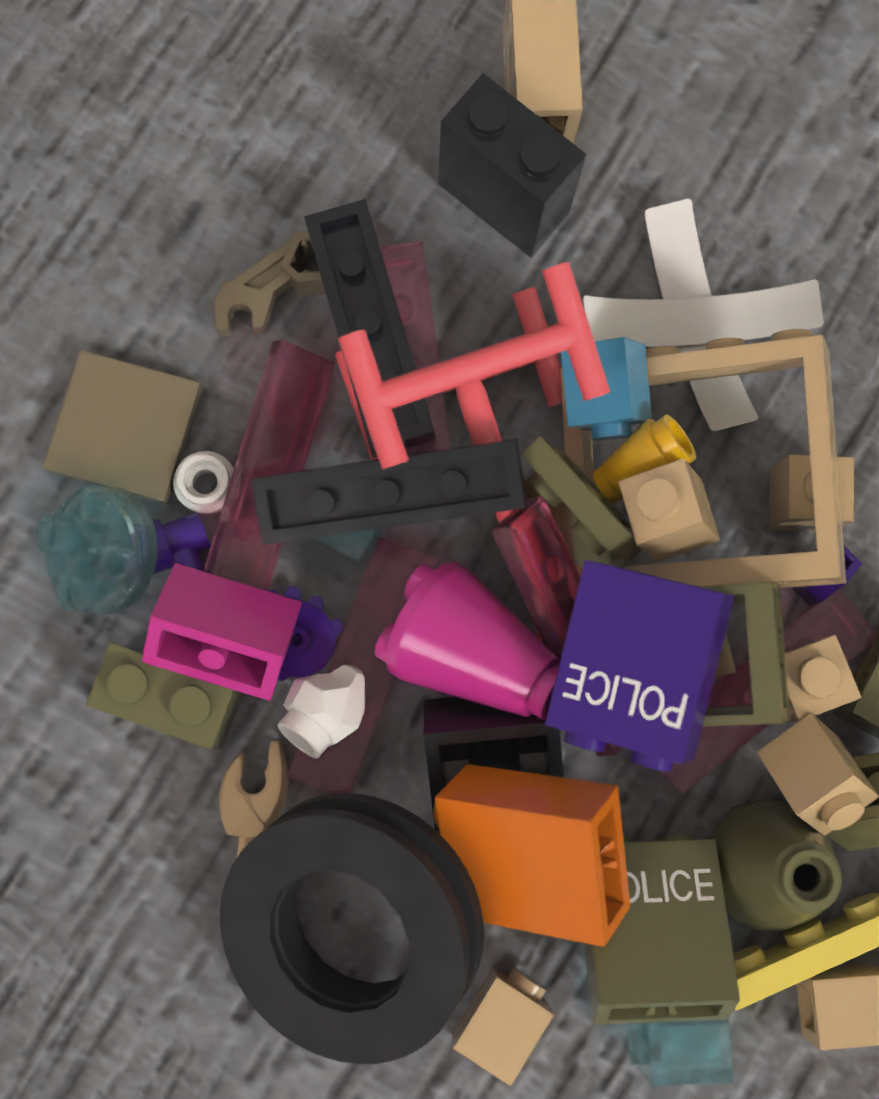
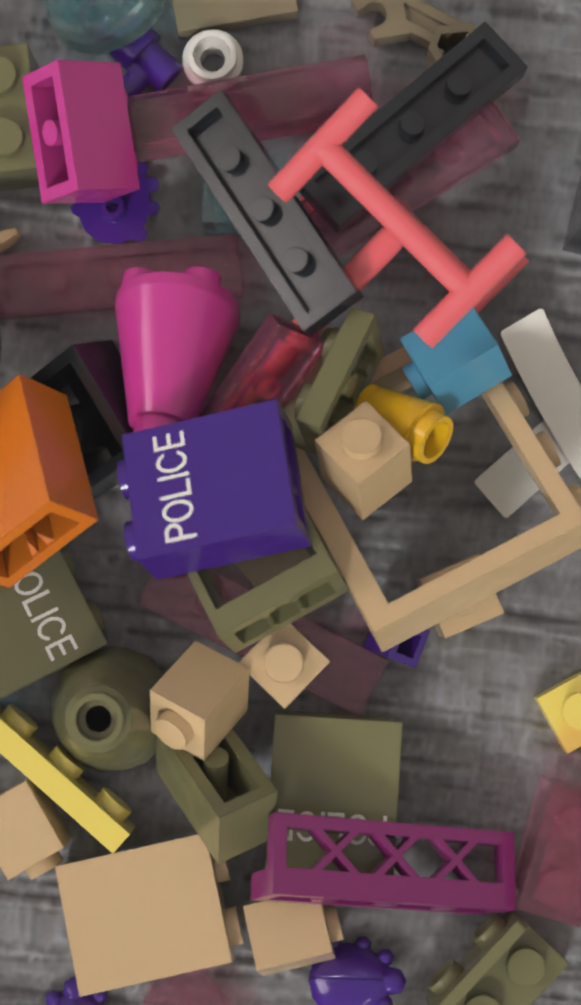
camera: 75 degrees right, 5 degrees up
white rock [278,664,365,759] -> none

